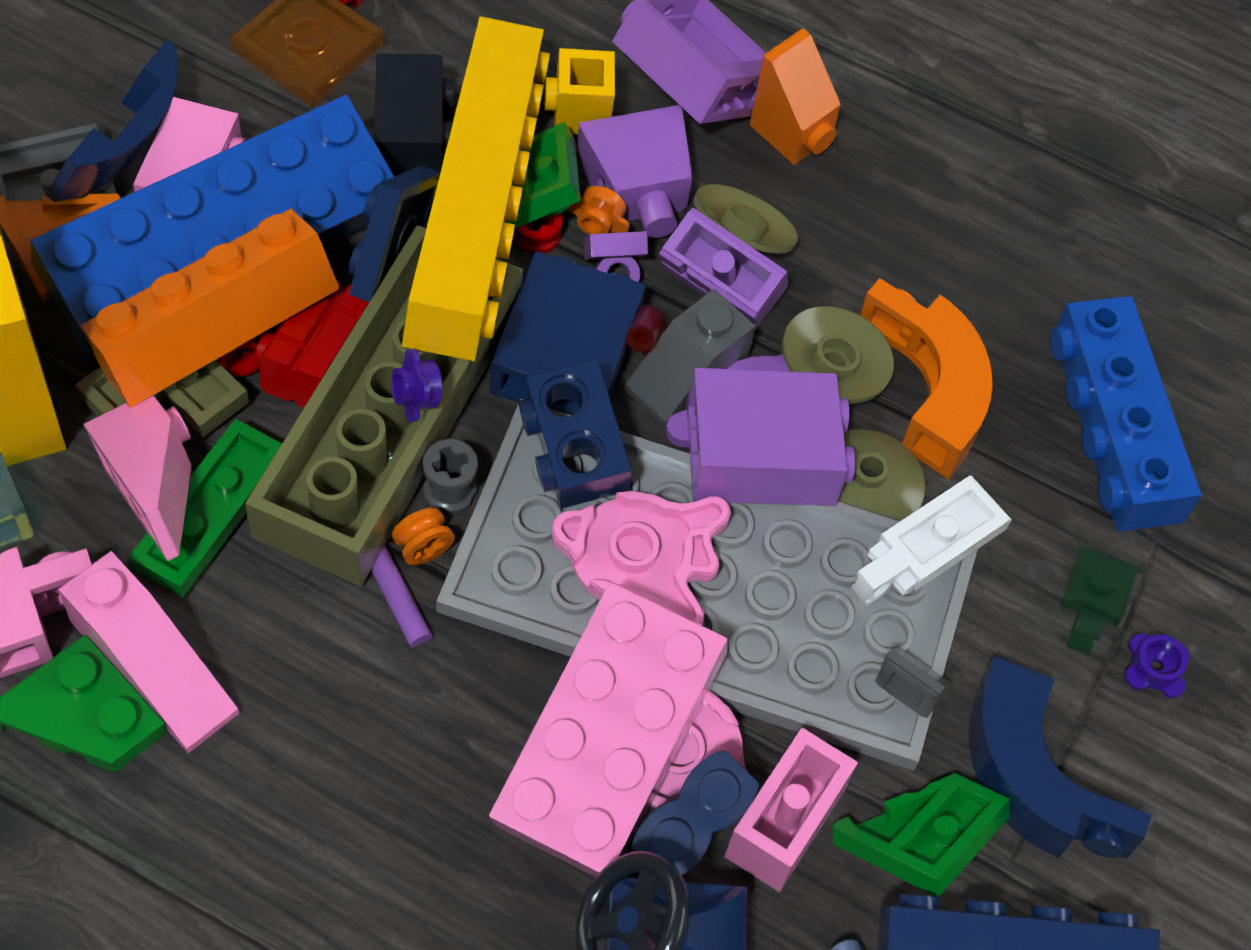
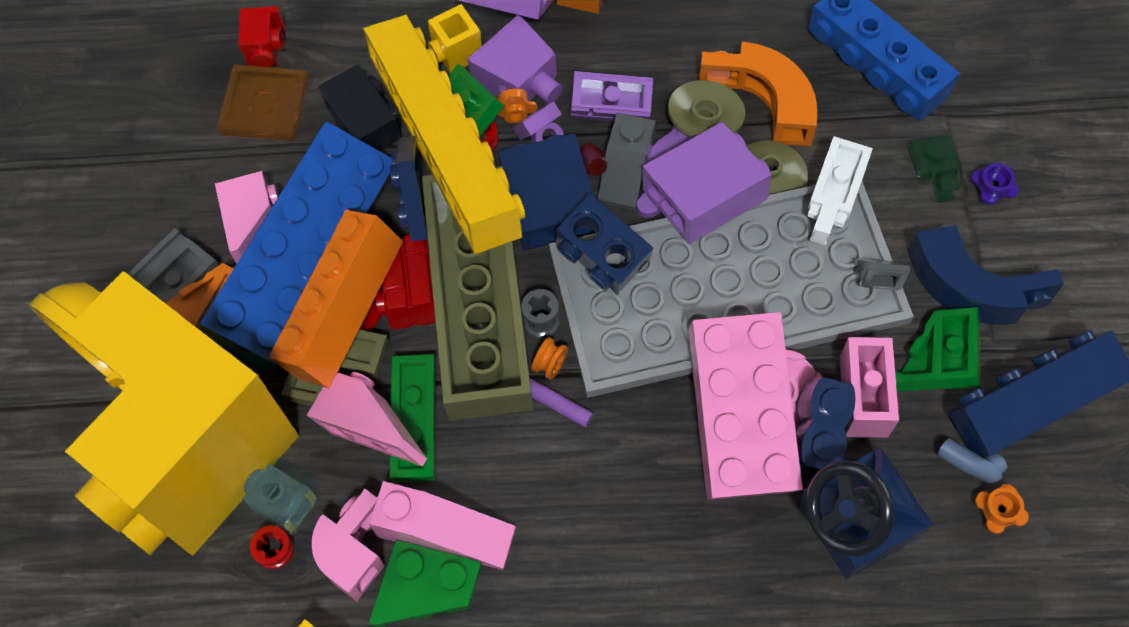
camera: 20 degrees left, 5 degrees up
dark blue slope [45,40,178,202] -> none
dark purple plate [391,348,442,423] -> none
bright pink tile [551,491,731,626] -> none
olive dish [693,184,798,254] -> none

